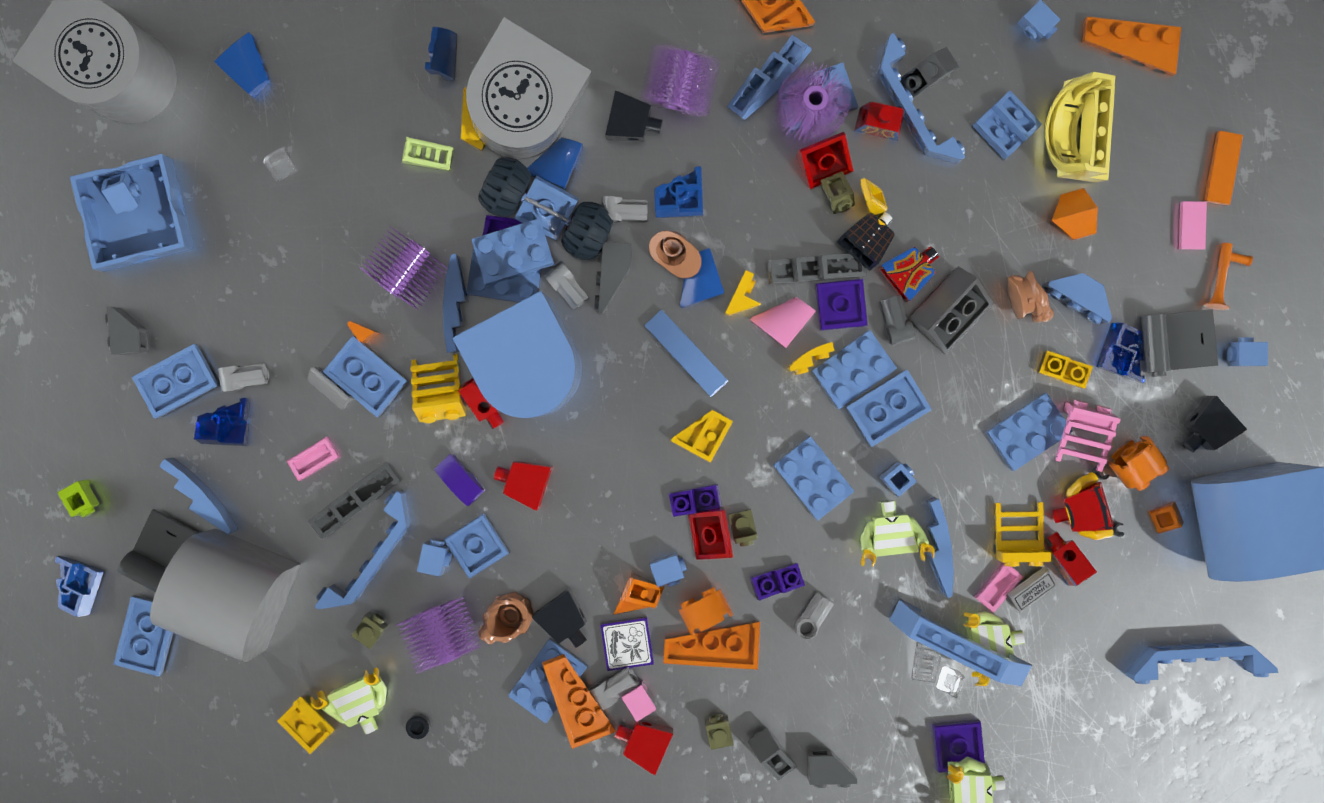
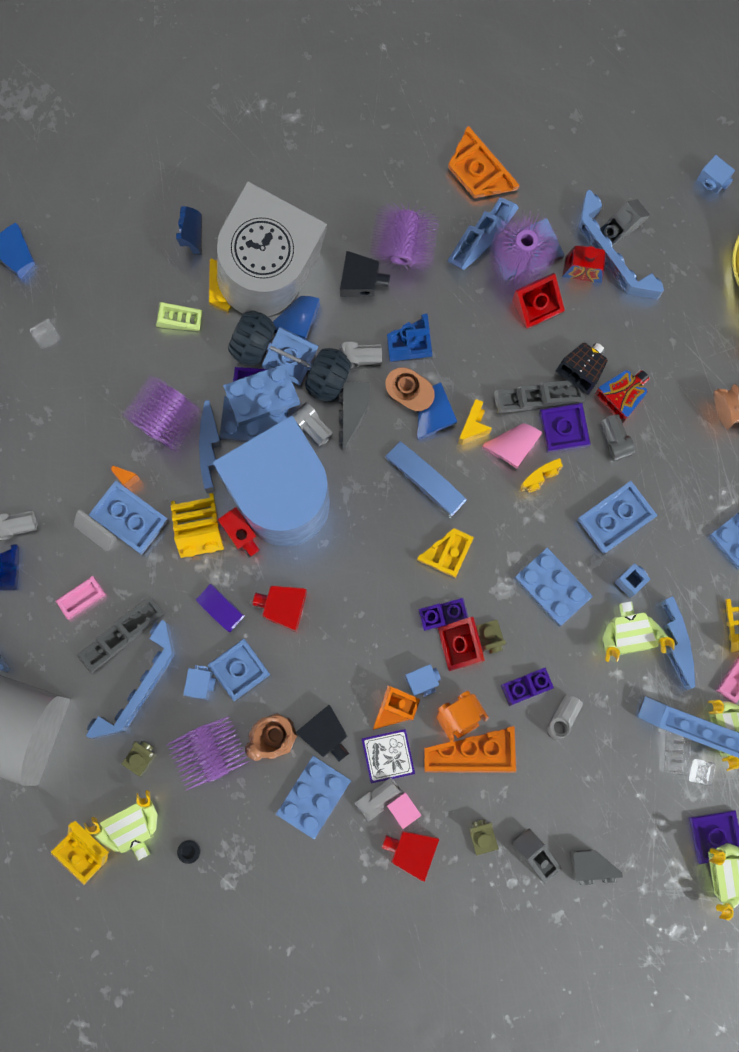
camera: 10 degrees left, 10 degrees down
orange wing [542,654,616,749] -> none
medium blue plate [812,330,897,409] -> none
olive bracket [821,171,855,214] -> none
yellow slope [860,178,888,216] -> none
dark grey slope [910,266,994,355] -> none
medium blue slope [973,91,1042,160] -> none

